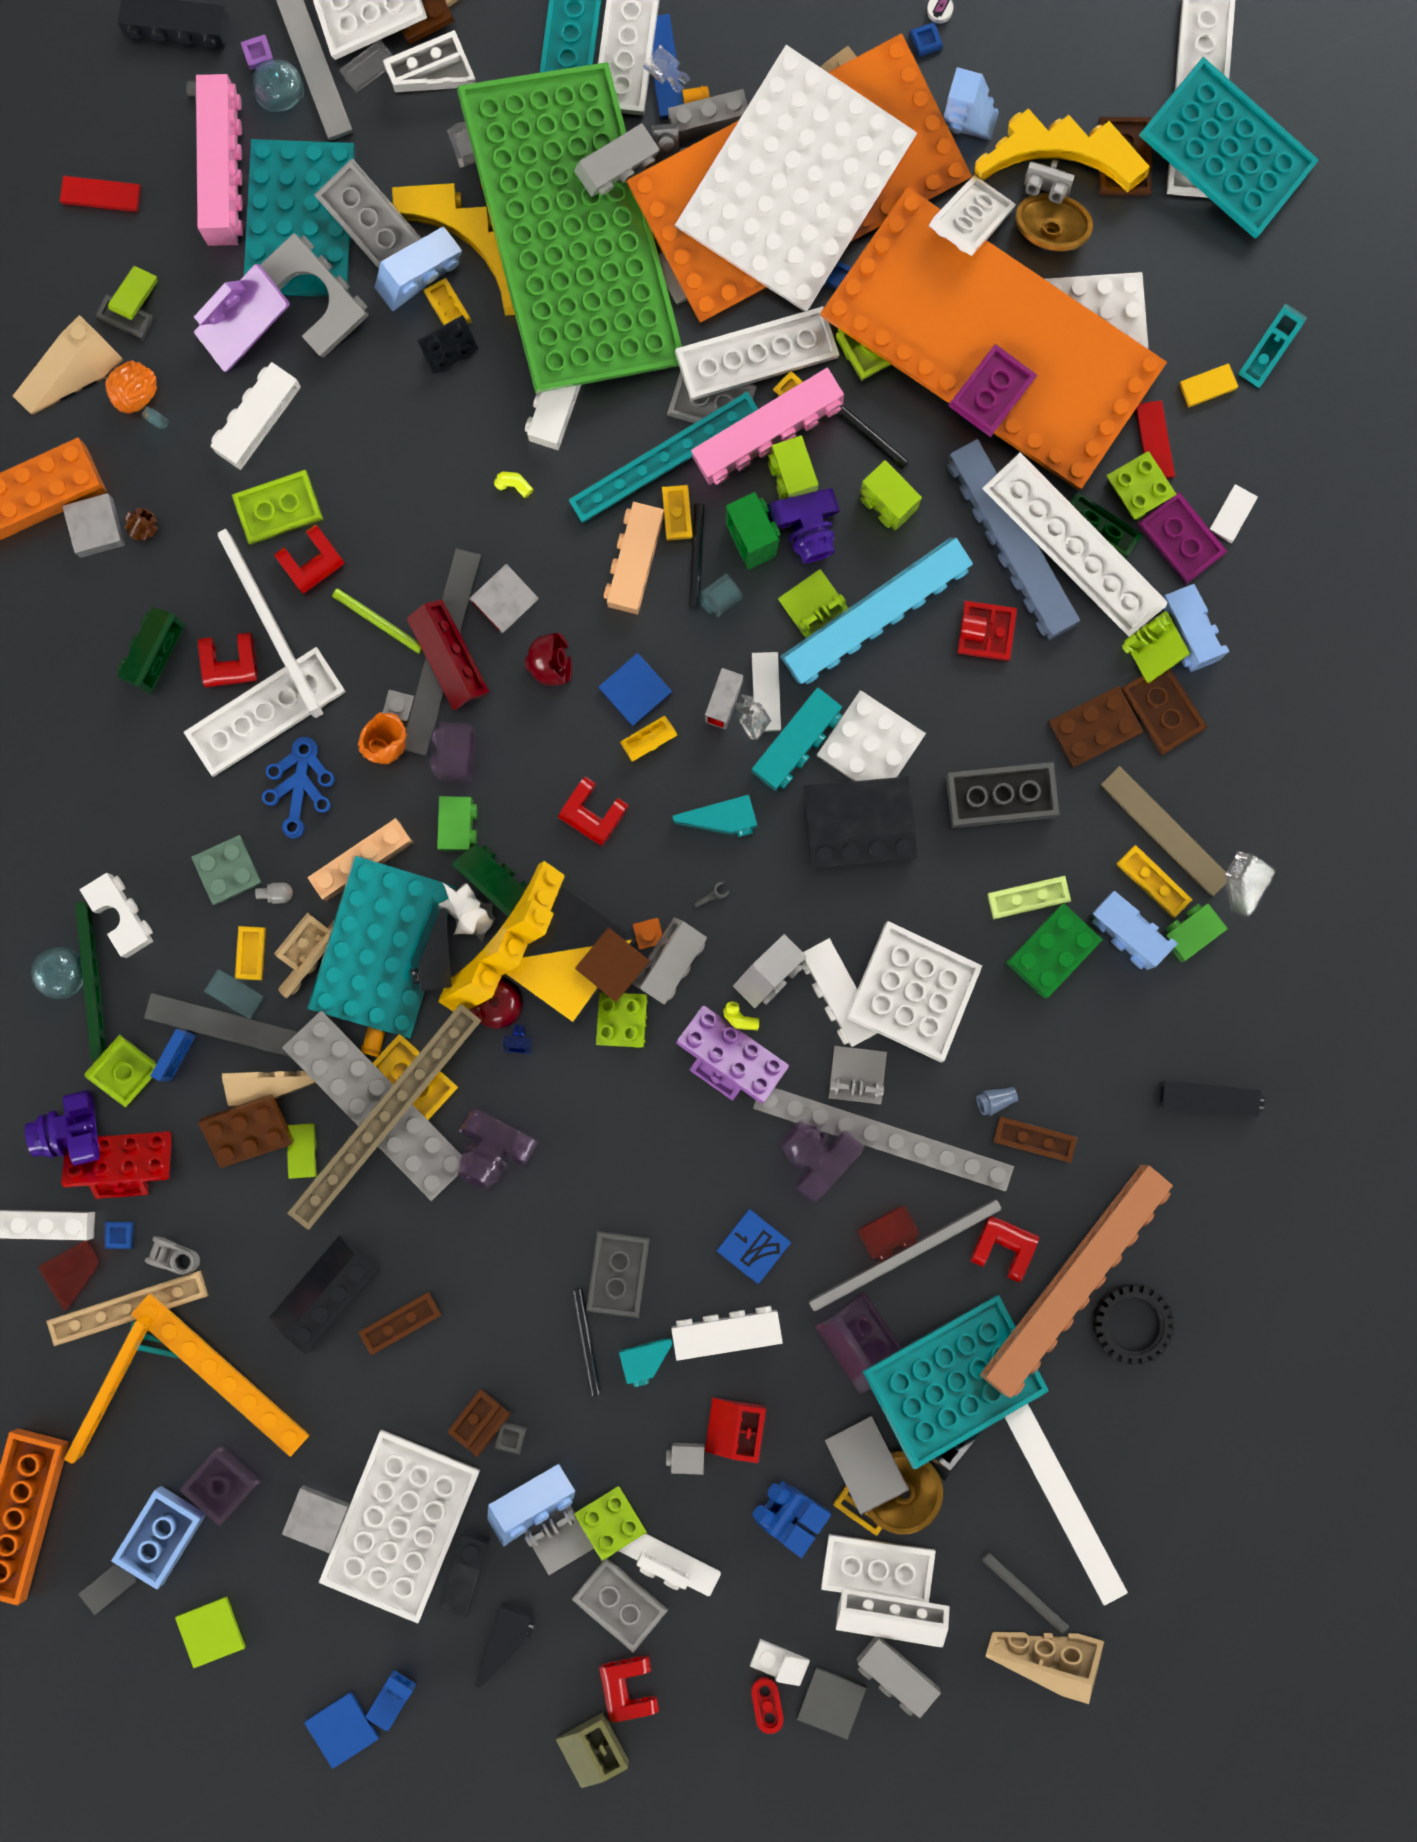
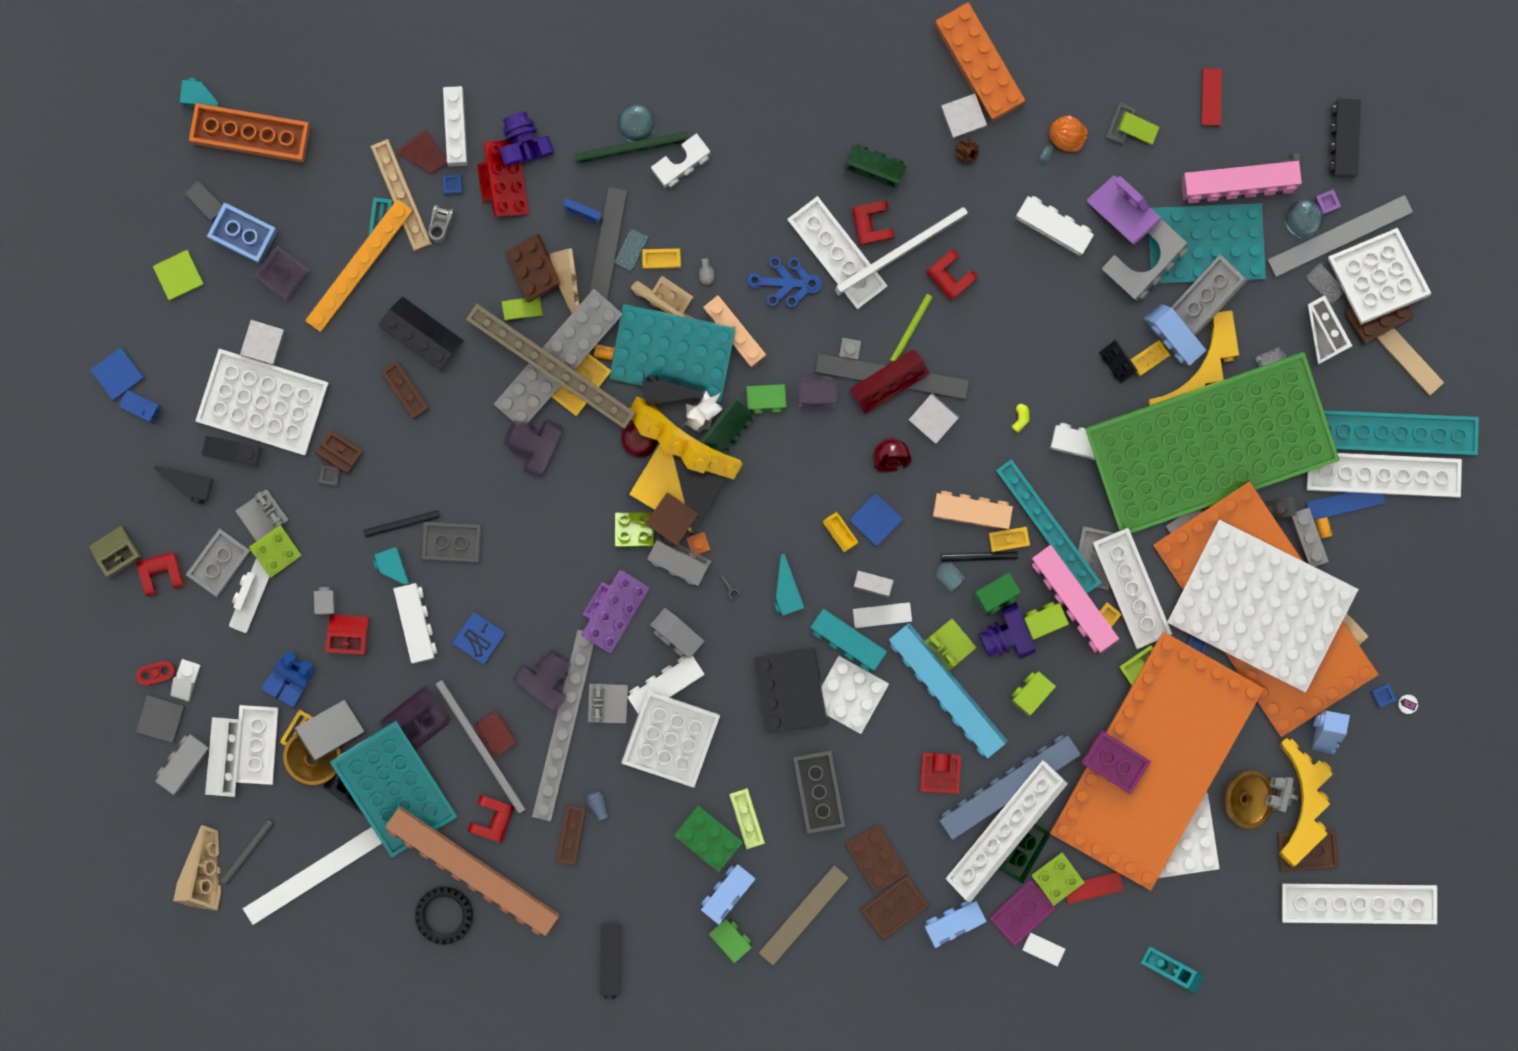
camera: 80 degrees right, 0 degrees up
tan wedge [13,315,123,415] -> none
light orange tile [64,1315,152,1464] -> none
lime tile [84,1035,157,1108] -> none
sand green plate [191,835,262,905] -> none
lime tile [232,470,323,545] -> none
orange hair [358,712,407,764] -> none
light blue wedge [487,1464,575,1547] -> none
clear blue tile [503,1024,532,1054] -> none
red connector [558,776,629,846] -> none
light grey brick [574,123,660,197] -> none
clear plate [643,45,690,93] -> none
neon yellow arm [723,1001,759,1031] -> none
clear plate [735,694,772,740] -> none
black bar [837,405,909,469] -> none
white plate [929,175,1016,256] -> none
yellow tile [1116,845,1192,919] -> none
lime hinge [1122,611,1191,684] -> none
teal plate [1139,56,1319,238] -> none
yellow tile [1179,363,1238,408] -> none
clear slope [1225,852,1275,917] -> none

